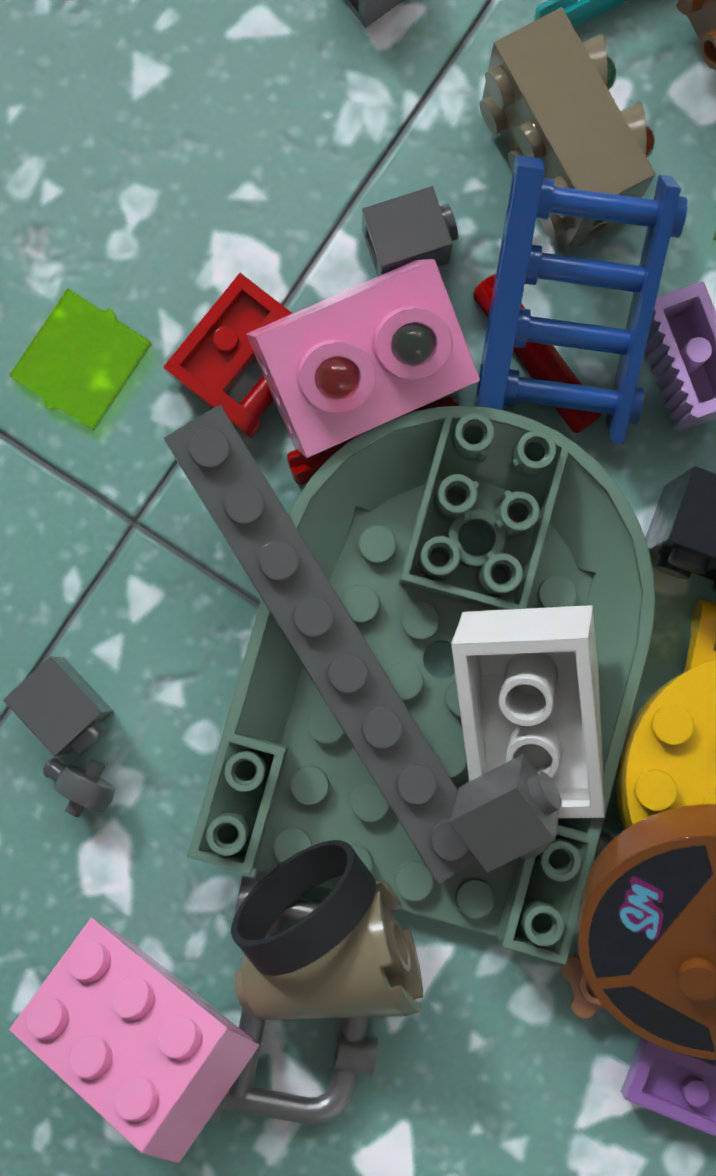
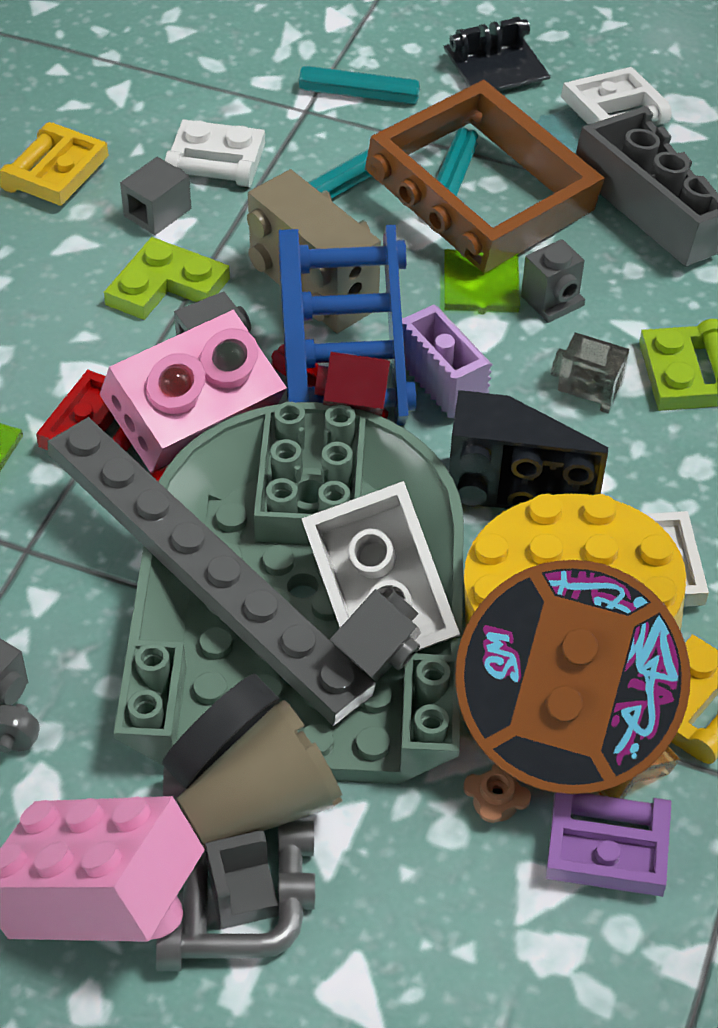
camera: 15 degrees left, 35 degrees down
none -> lime plate [104,237,230,320]
none -> dark grey panel [205,831,279,929]
none -> dark red brick [314,352,390,417]

